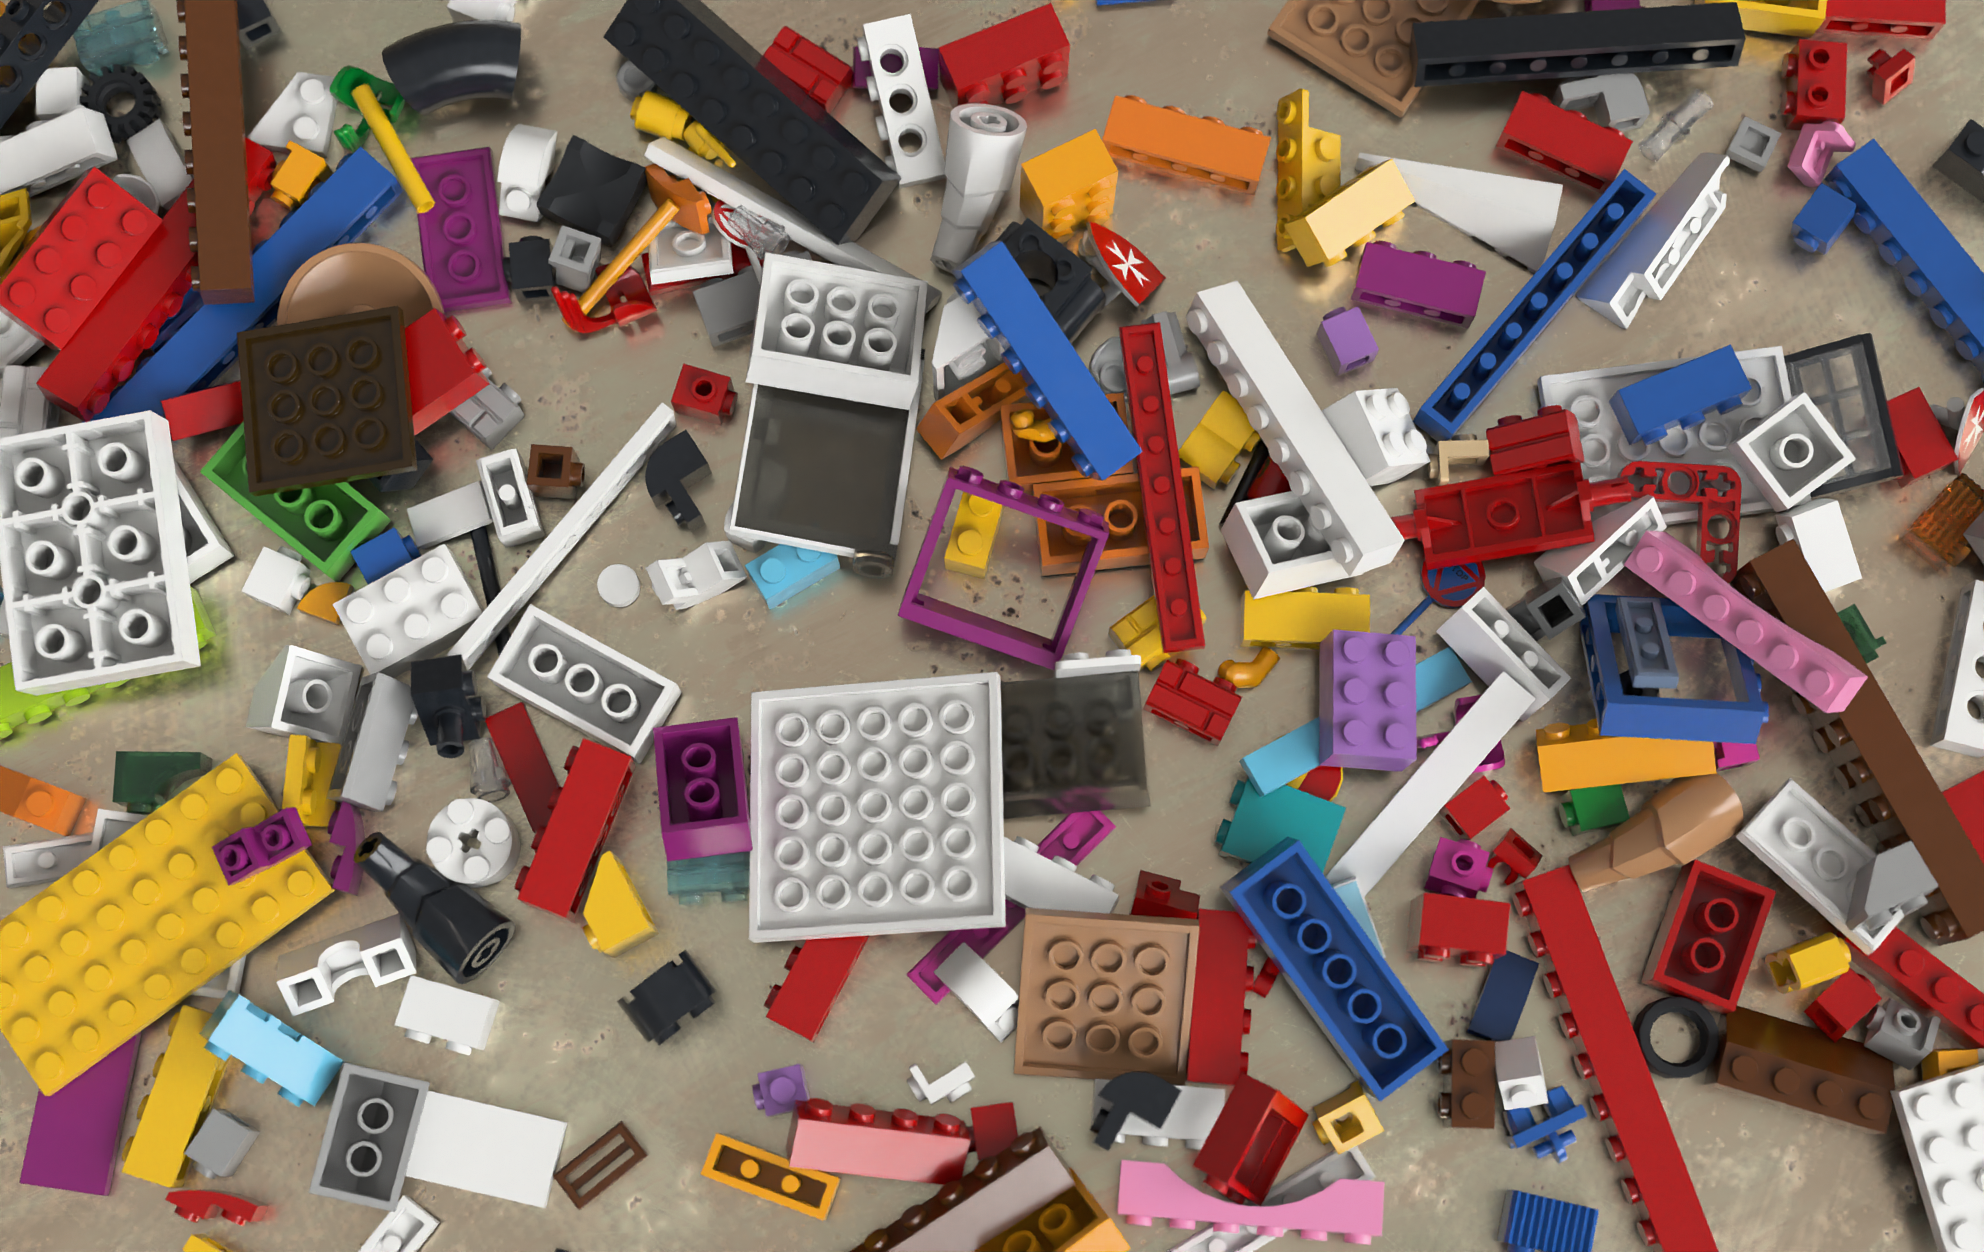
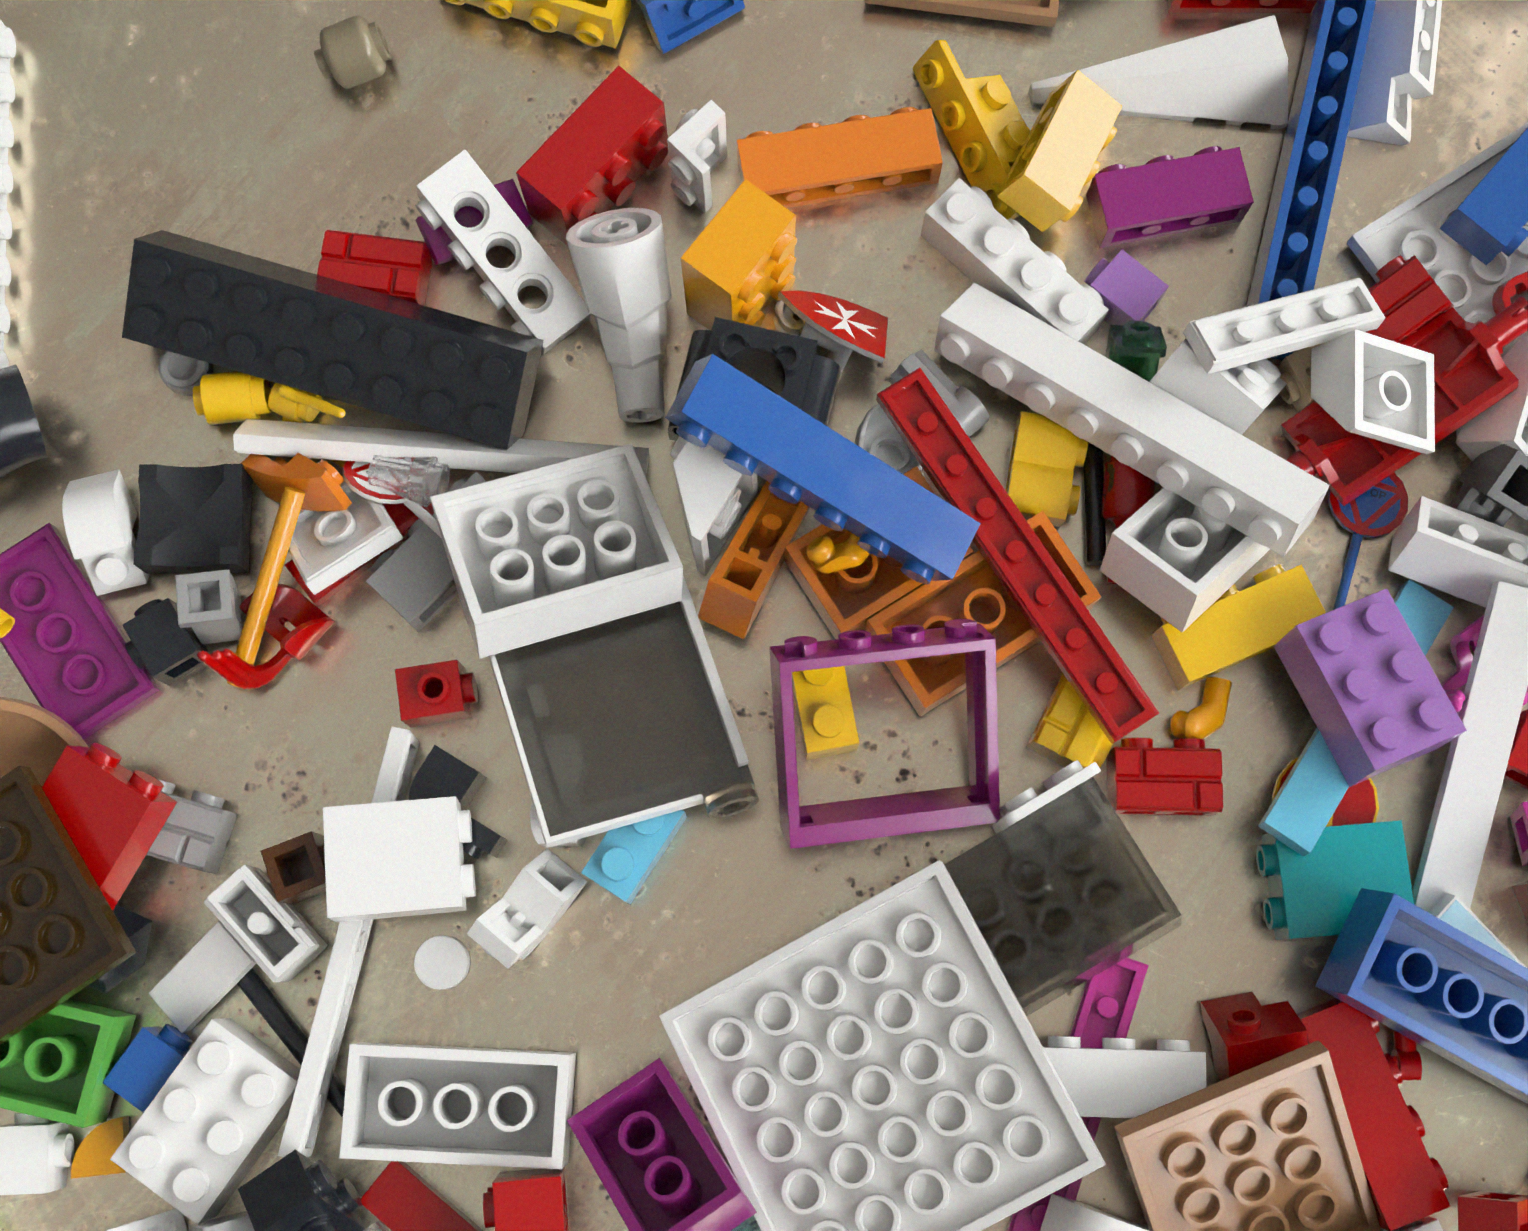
camera: 25 degrees left, 0 degrees up
none -> white brick [323,796,475,922]
none -> white bracket [667,100,727,213]
none -> white brick [921,178,1109,344]
none -> clear green bracket [1105,321,1167,382]
none -> white tile [1183,278,1386,374]
none -> white slope [1311,329,1435,454]

